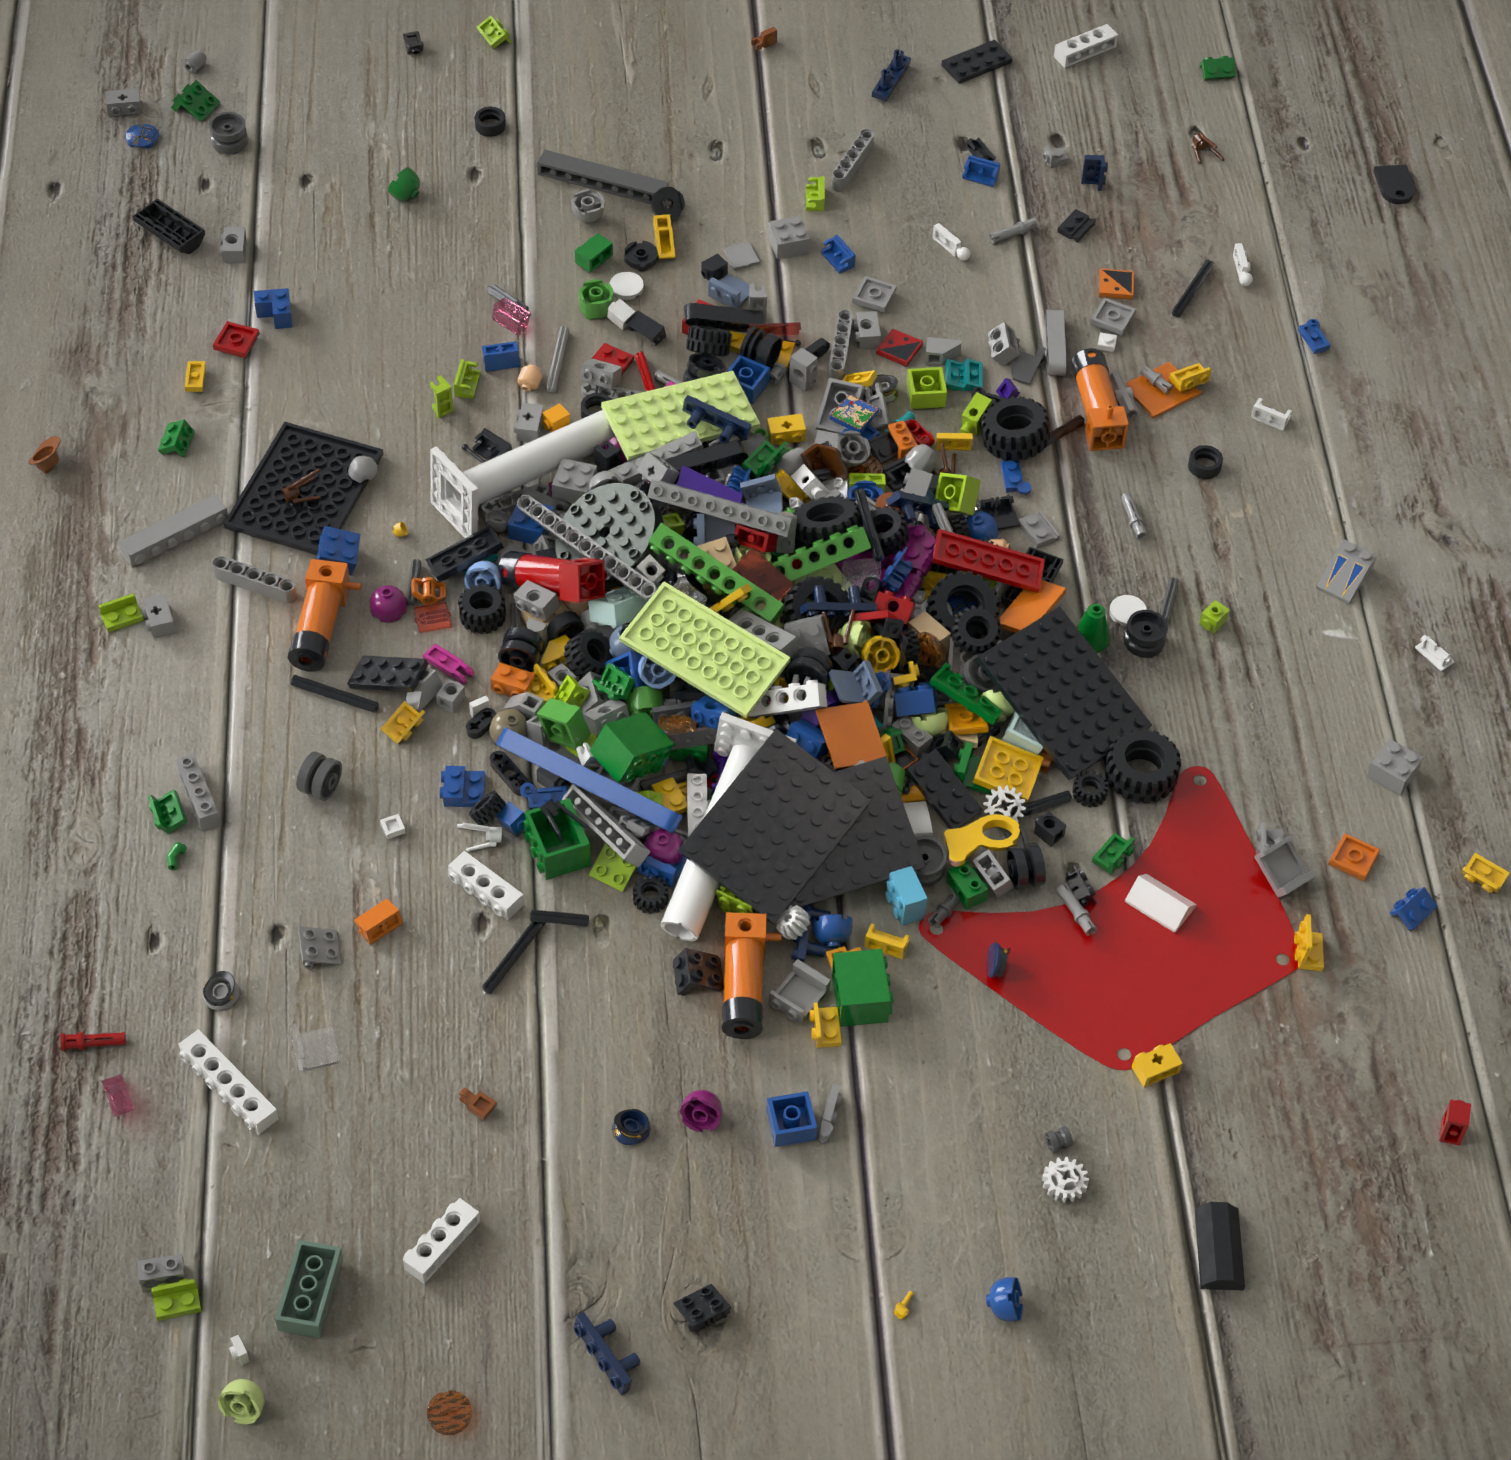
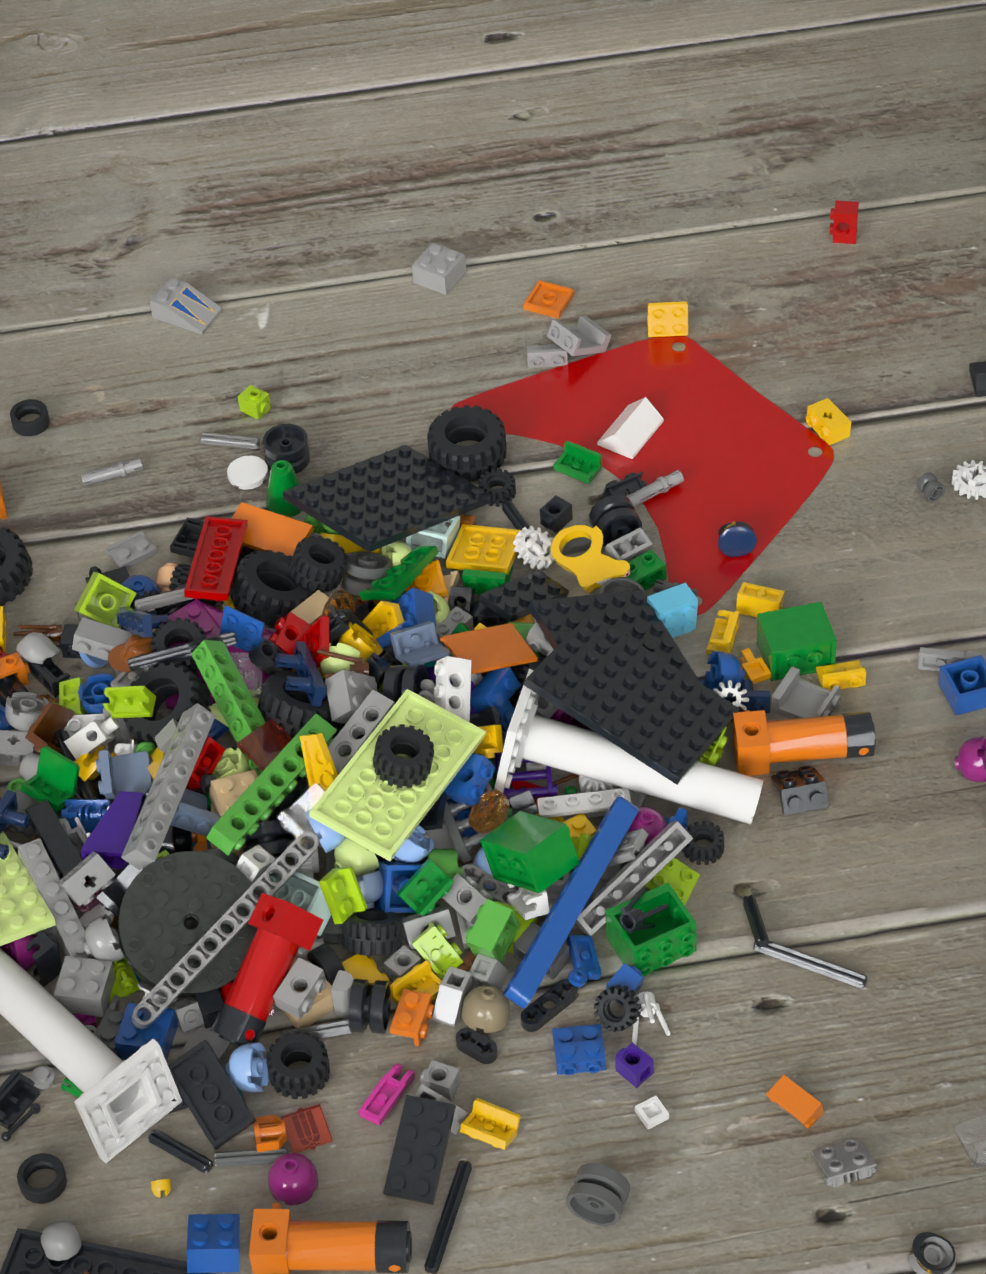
camera: 90 degrees left, 5 degrees down
white brick [448,851,524,920] -> none
white tile [469,696,490,718] -> none
blue hinge [1000,460,1031,495] -> none
blue bracket [1389,887,1438,930] -> none
white hinge [1415,635,1455,671] -> none
yellow bracket [1462,853,1510,894] -> none
none -> black tyre [17,1153,67,1204]
none -> lime hinge [103,686,156,718]
none -> black axle [148,1129,213,1173]
none -> lime bracket [319,867,367,924]
none -> black tyre [373,724,434,788]
none -> dark purple brick [615,1042,654,1088]
none -> yellow hinge [736,582,785,618]

